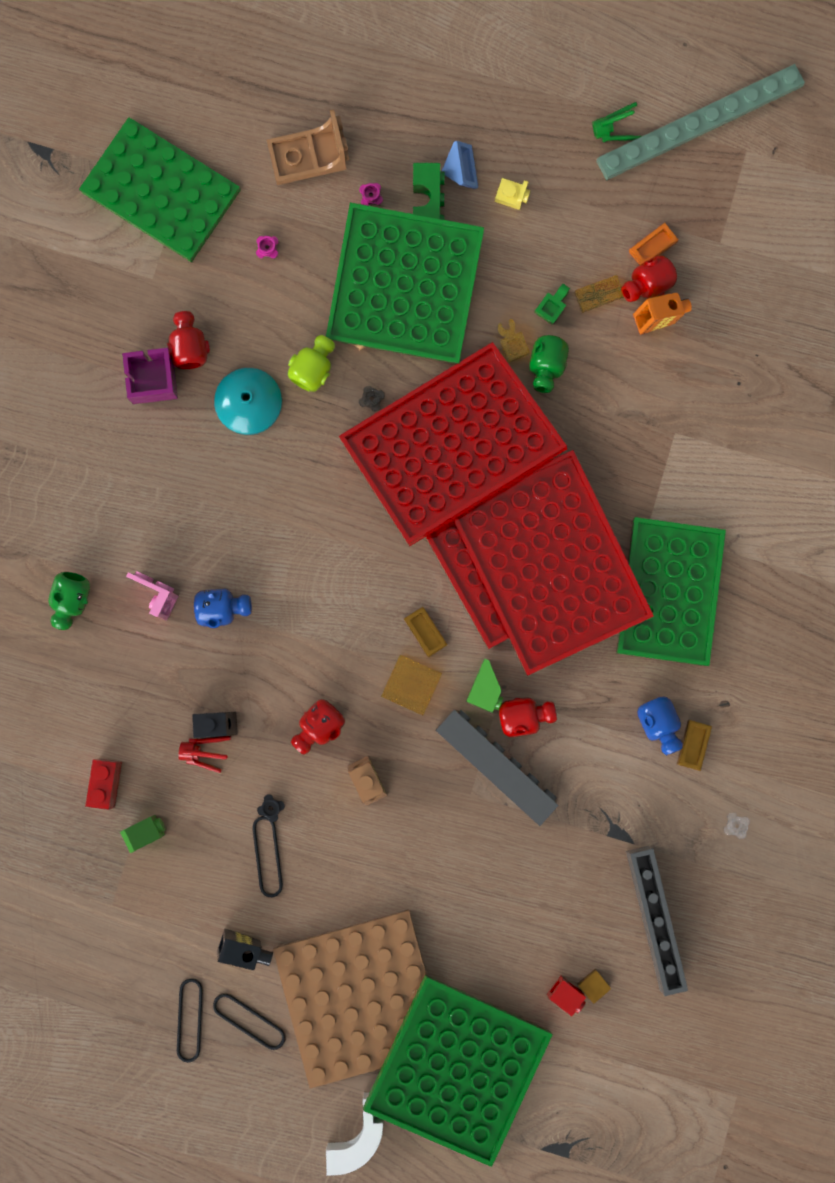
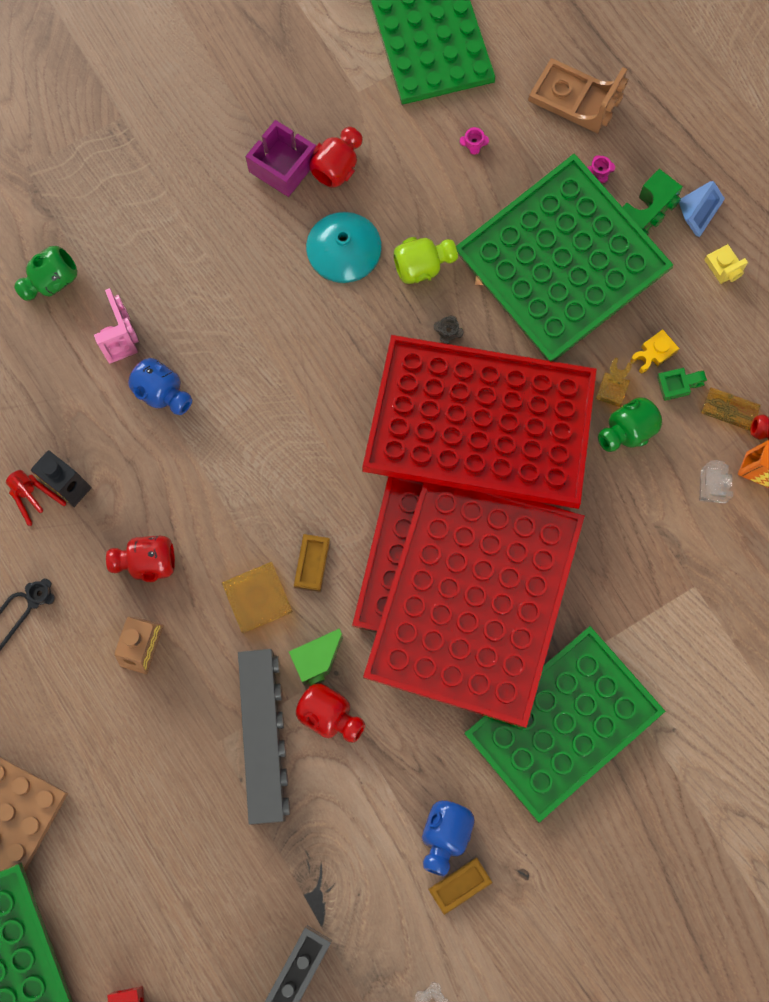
camera: 45 degrees right, 10 degrees down
none -> yellow plate [630,329,680,373]
none -> clear brick [699,460,733,503]

